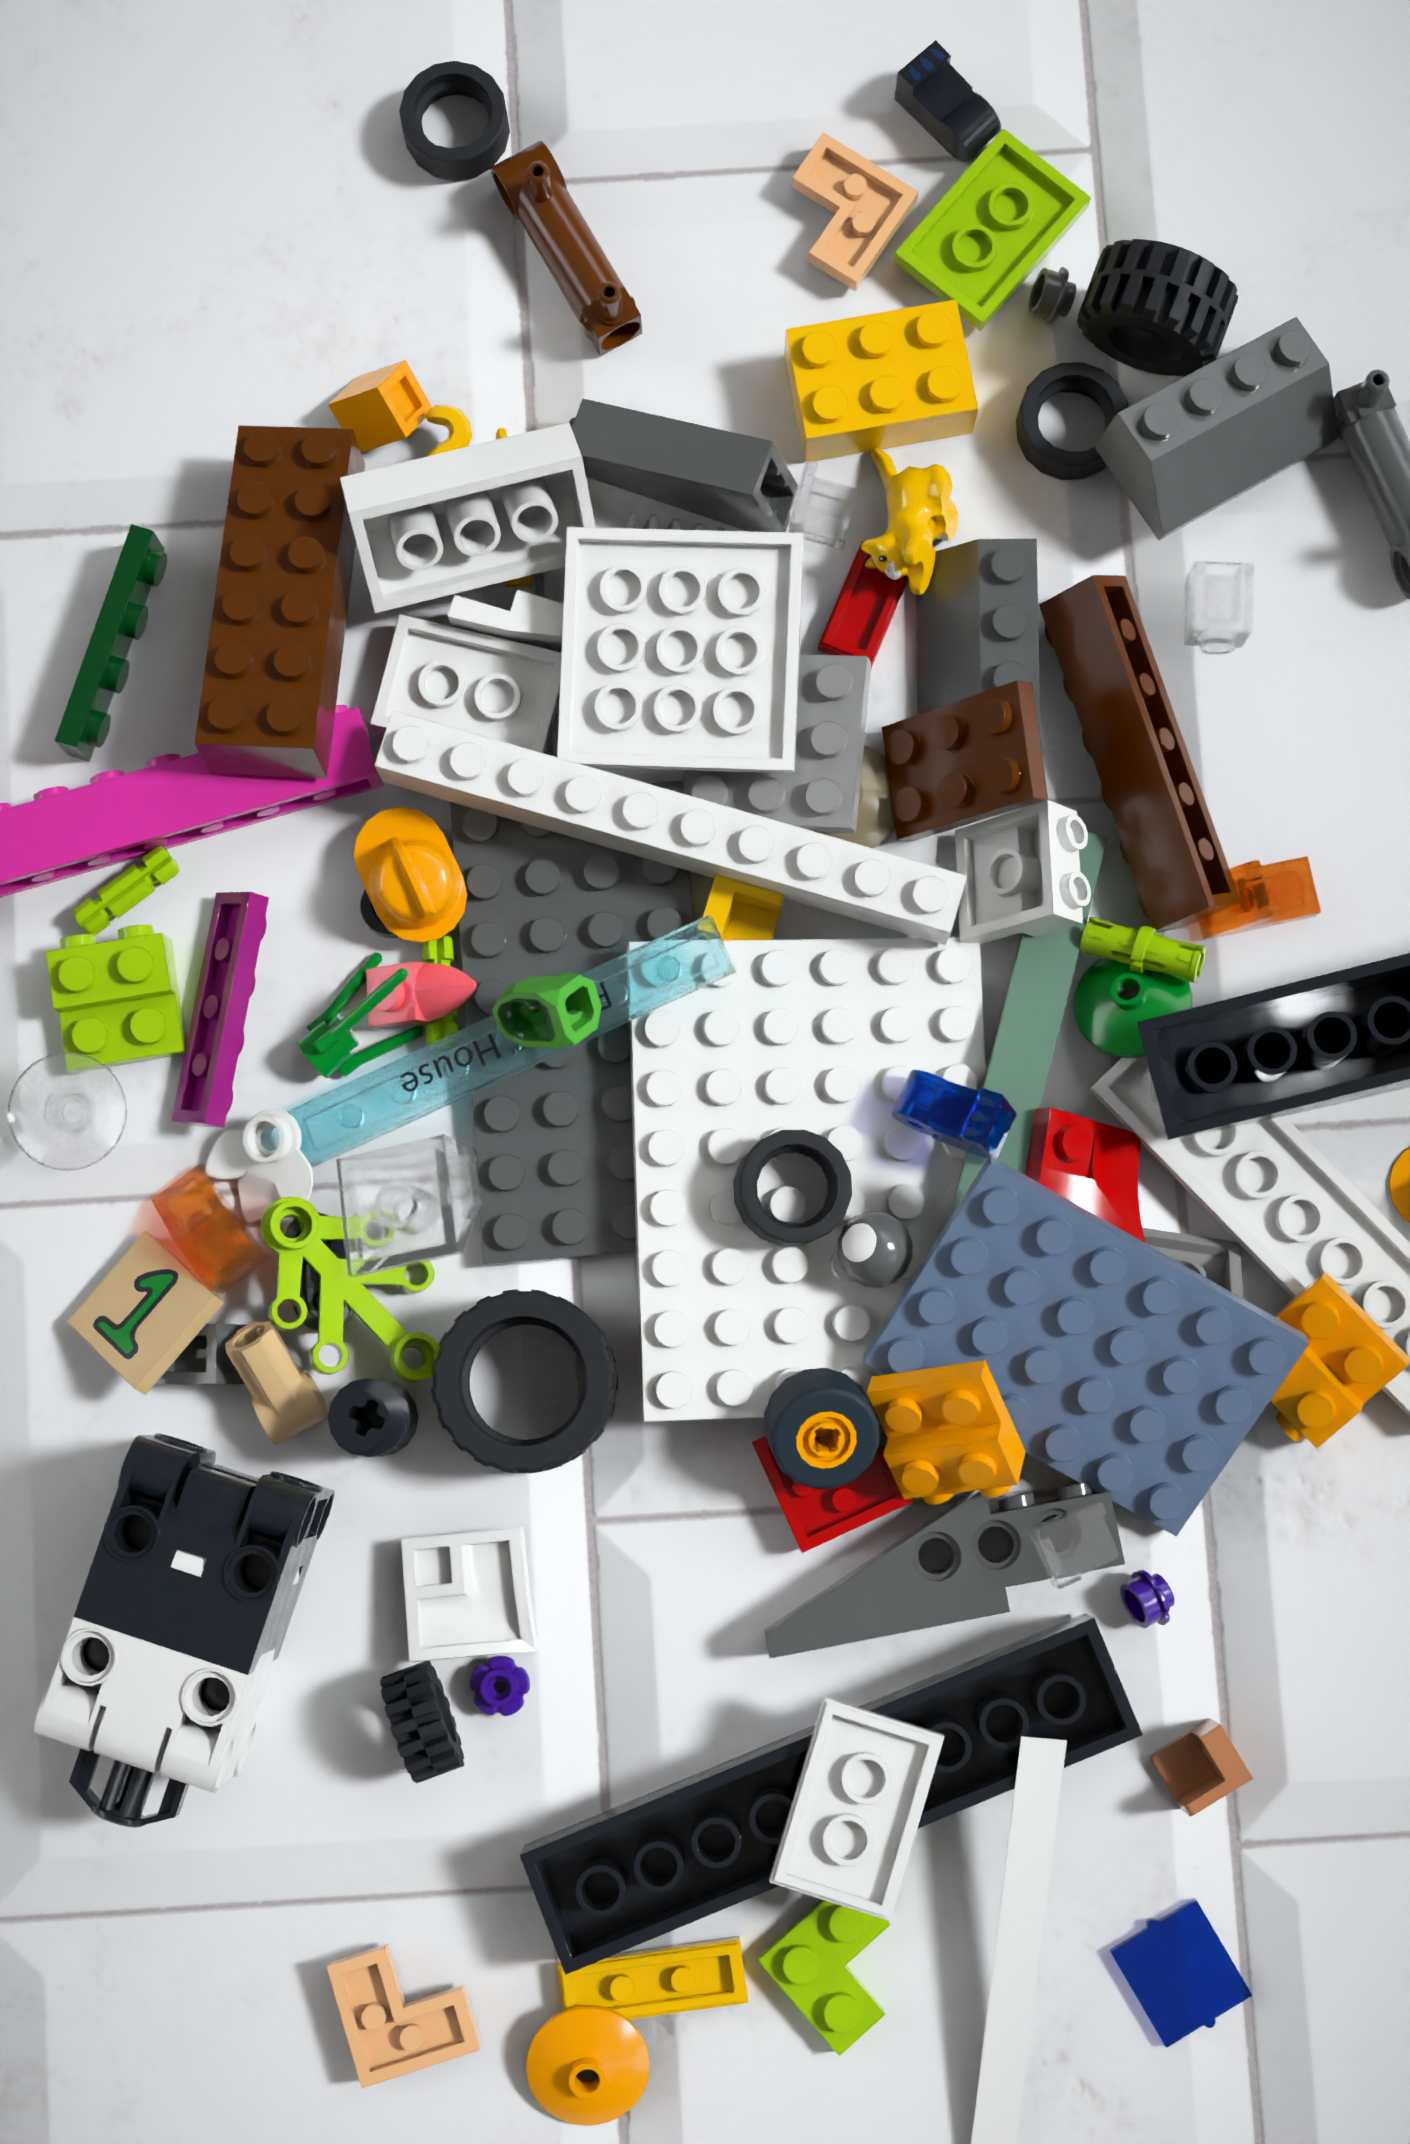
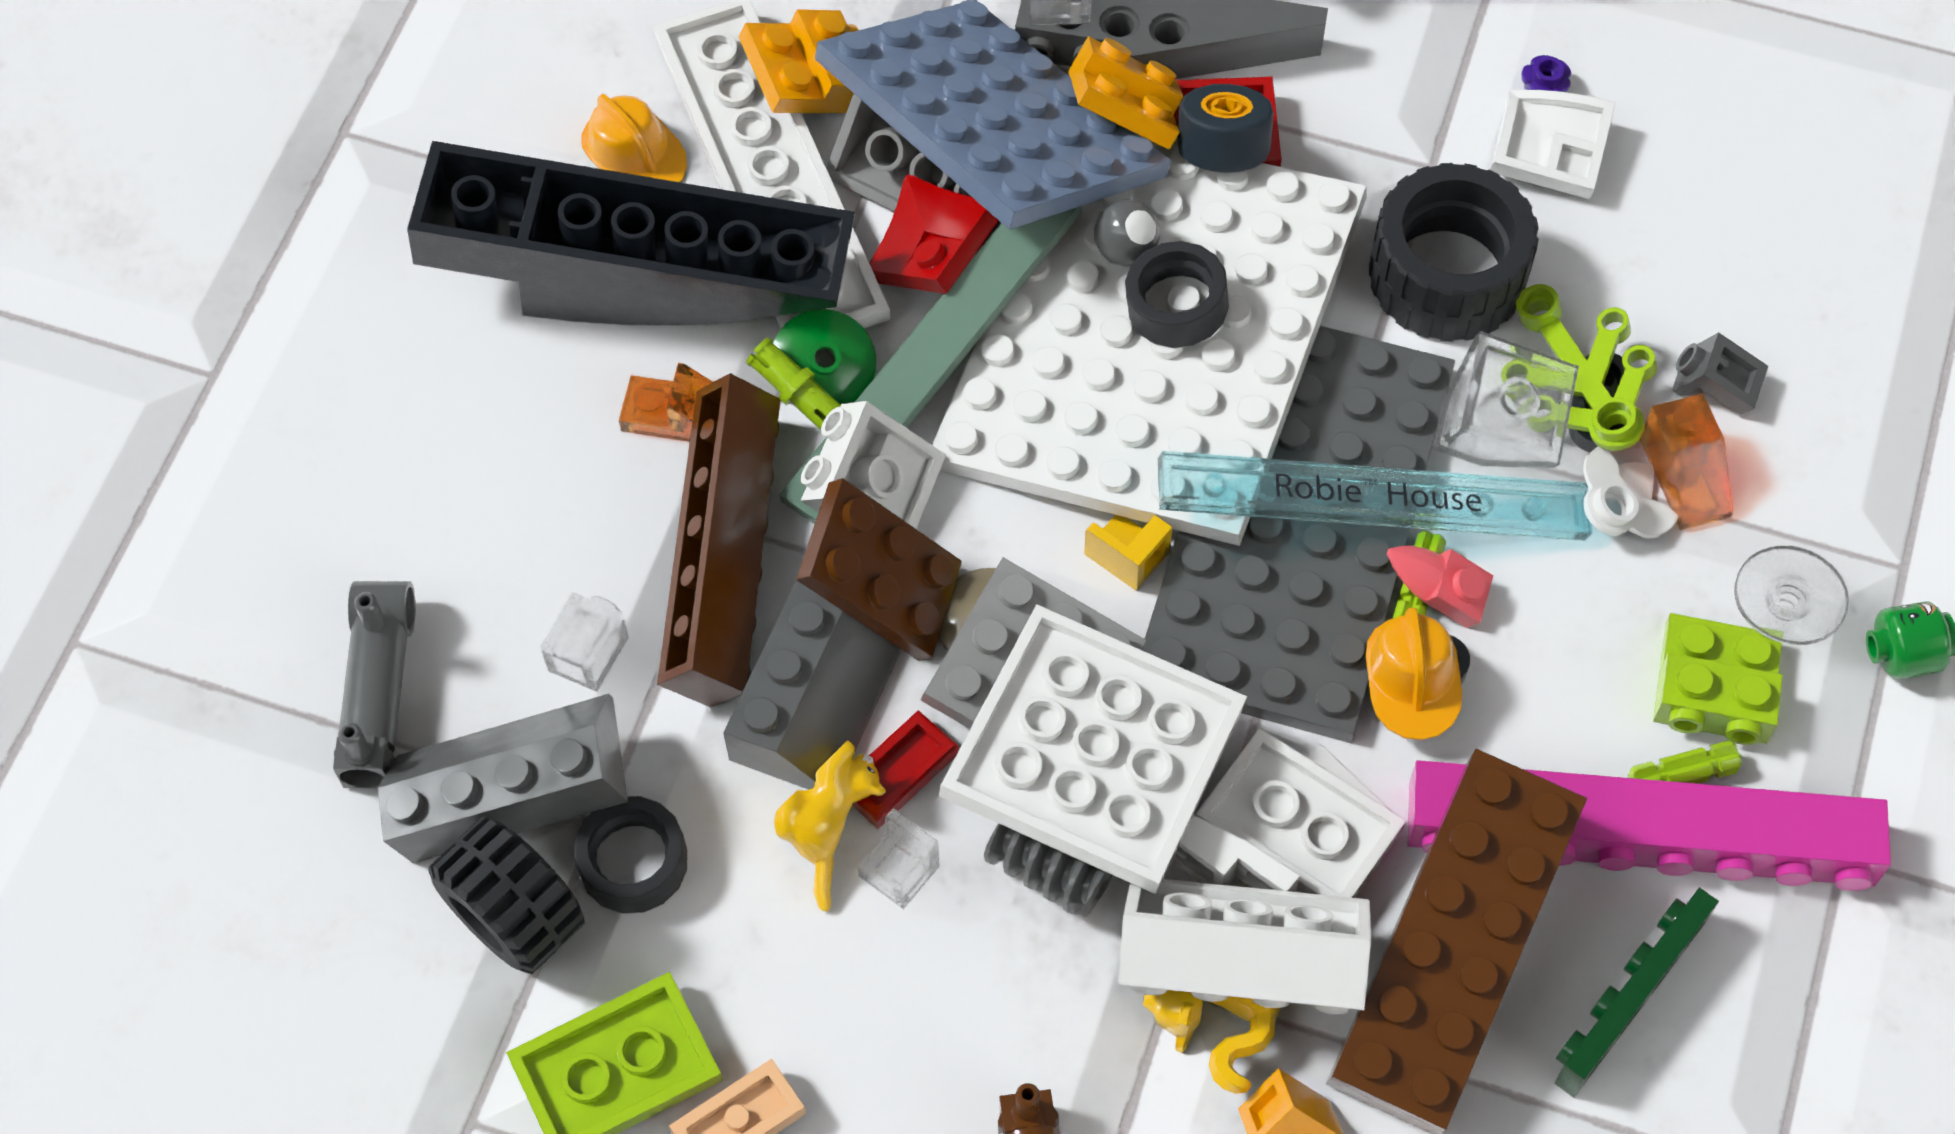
camera: 160 degrees left, 20 degrees down
black piece [34,1433,335,1828] -> none
tan tile [67,1231,225,1395] -> none
magenta plate [171,892,269,1128] -> none
tan piece [225,1320,329,1445] -> none
green plant [296,953,423,1078] -> none
black piece [328,1378,419,1457] -> none
white brick [375,710,967,945] -> none
black tyre [380,1660,464,1784] -> none
bright green rock [492,972,602,1048] -> none
dark grey slope [569,399,800,532] -> none
yellow brick [784,299,978,463] -> none
clear blue leg [891,1070,1017,1159] -> none
dark grey plate [1029,267,1076,324] -> none

